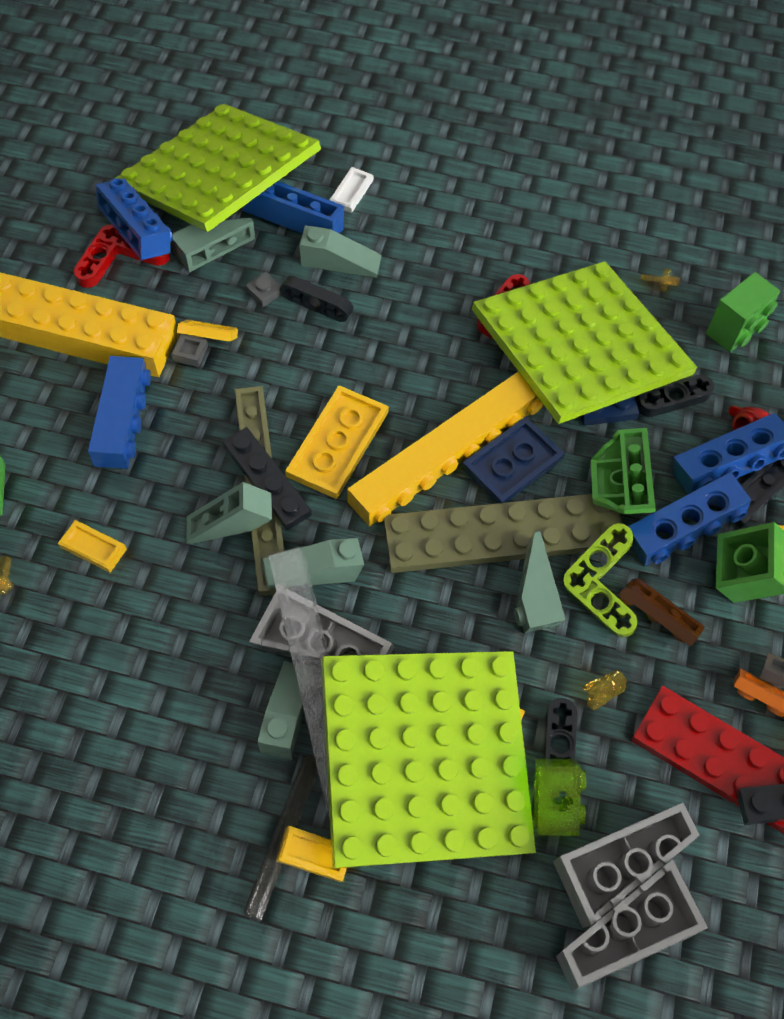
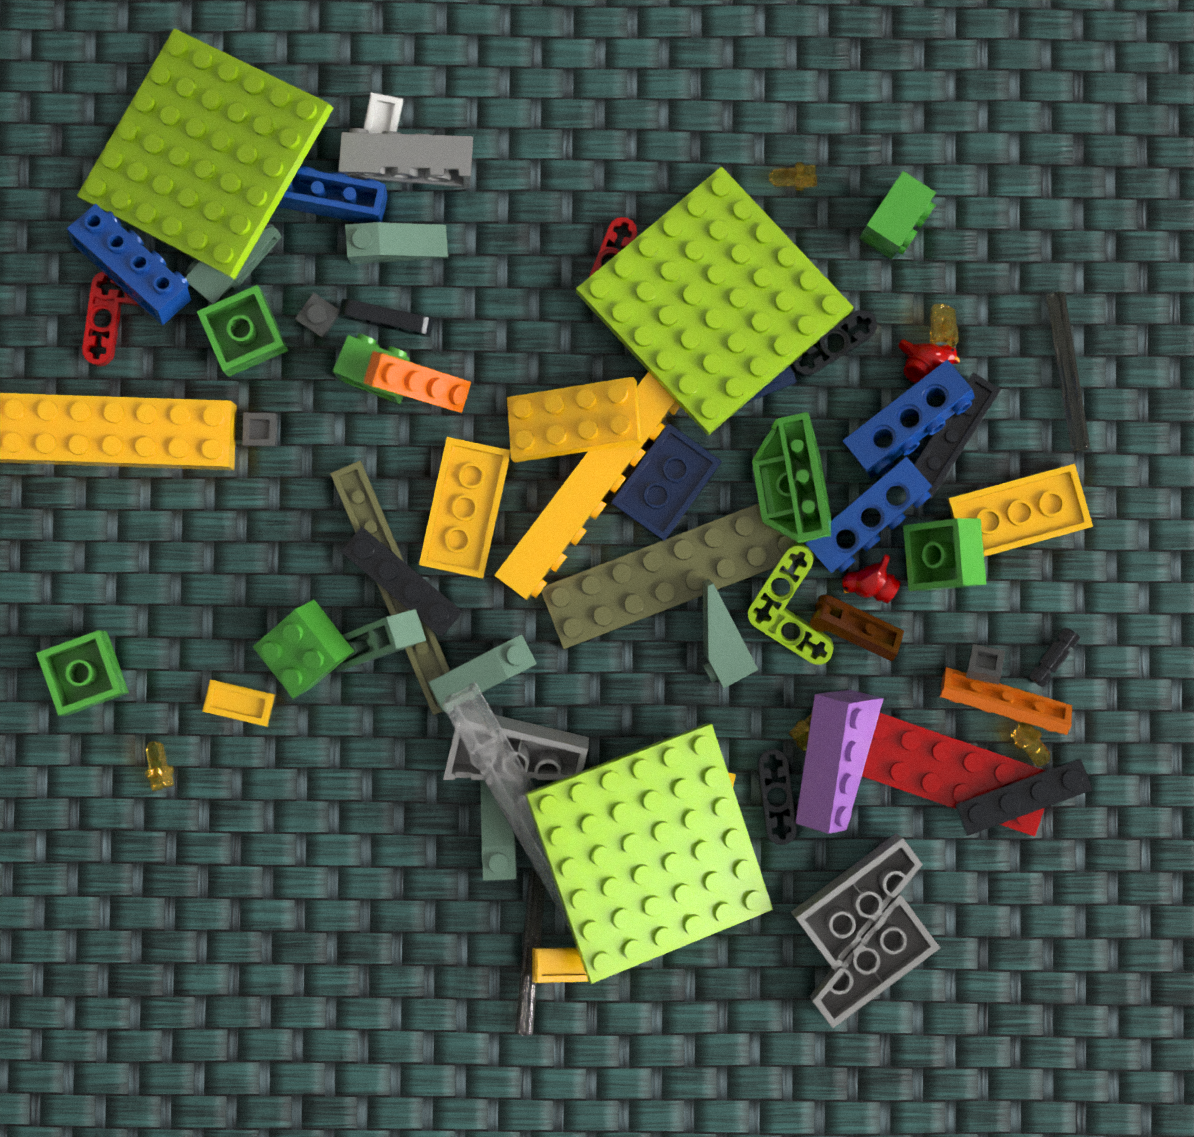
camera: 15 degrees left, 25 degrees up
blue brick [88,356,151,469] -> none
yellow tile [177,319,238,342] -> none
clear neon green brick [534,759,586,836] -> none
none -> bright green brick [197,285,288,377]
none -> bright green brick [253,600,355,699]
none -> bright green brick [333,333,411,405]
none -> light grey wedge [339,128,473,188]
none -> orange plate [363,351,471,413]
none -> yellow plate [507,377,642,463]
none -> medium lavender wedge [796,690,884,834]
none -> red animal [842,554,900,604]
none -> clear yellow piece [930,303,959,348]

